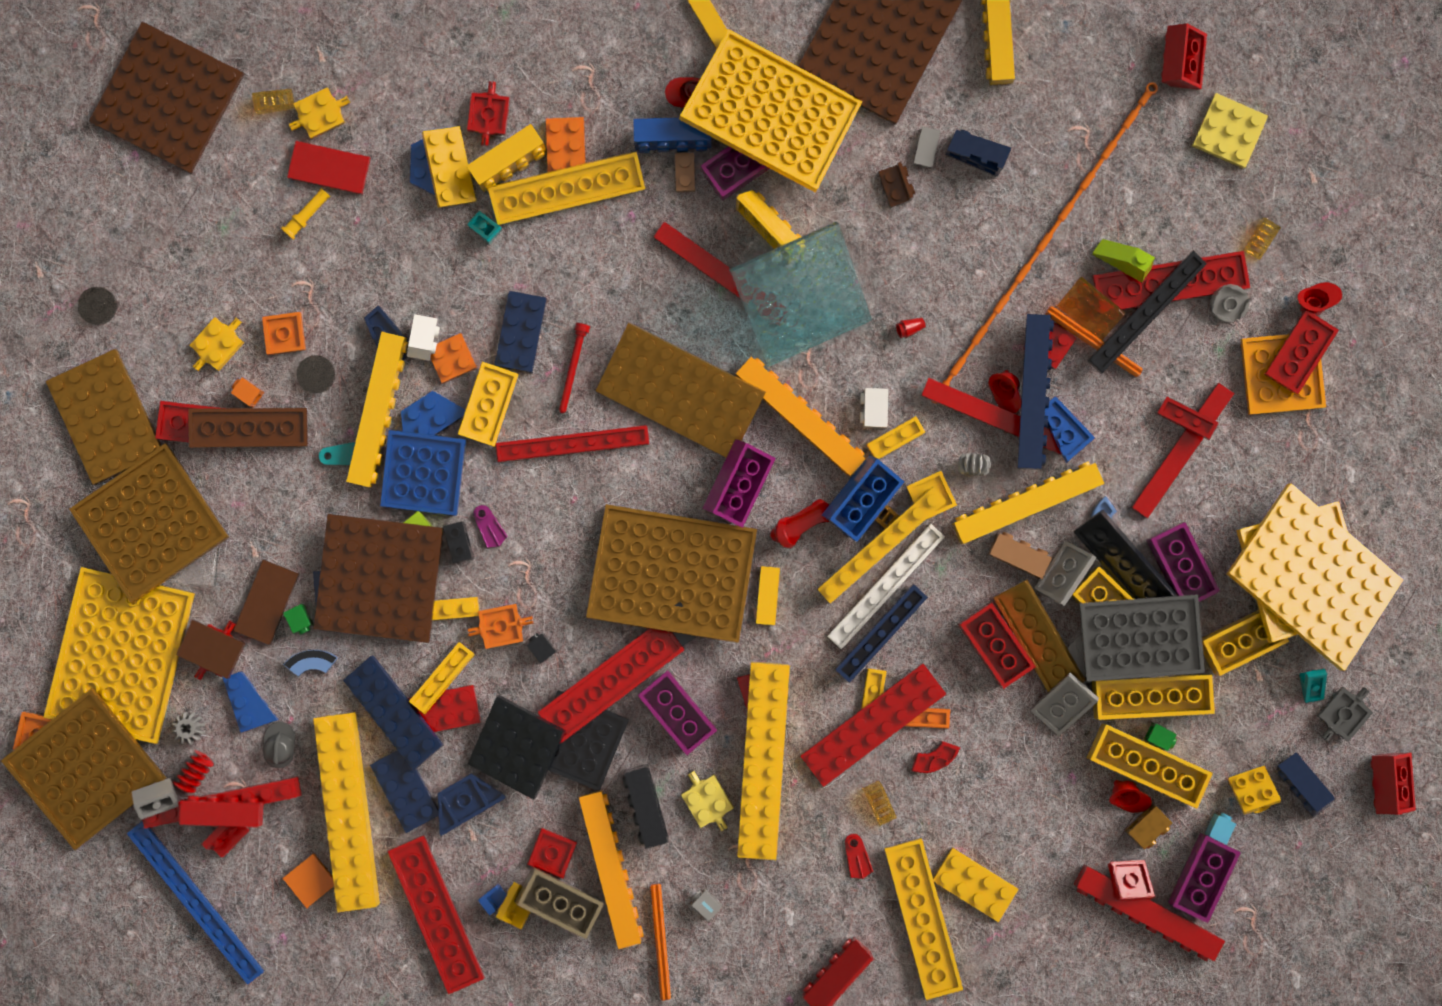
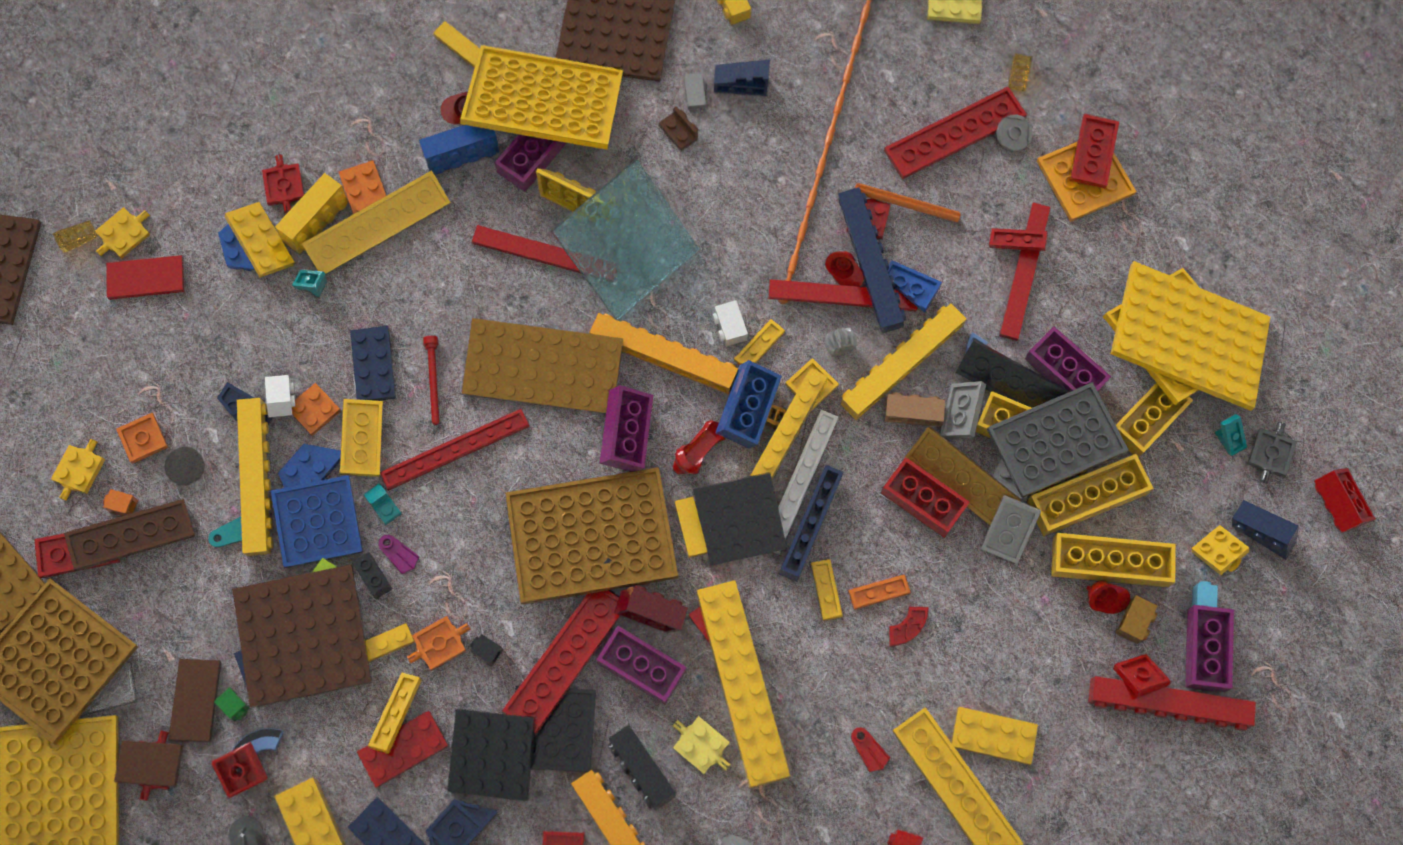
camera: 20 degrees left, 15 degrees down
blue wing [223,671,279,732] -> none
yellow pin [281,188,330,240] -> none
dark blue plate [343,655,444,770] -> none
medium nougat plate [675,153,695,192] -> none
red plate [800,663,946,787] -> none
clear yellow slope [862,781,897,826] -> none
red cone [896,317,926,339] -> none
clear orange plate [1057,276,1126,341] -> none
black tile [1087,250,1207,374] -> none
lime slope [1092,239,1155,282] -> none
green brick [1144,722,1177,751] -> none
red piece [1297,282,1342,316] -> none
none -> red brick [211,742,268,798]
none -> teal slope [363,484,402,525]
none -> dark red brick [614,585,688,633]
none -> black plate [693,472,787,566]

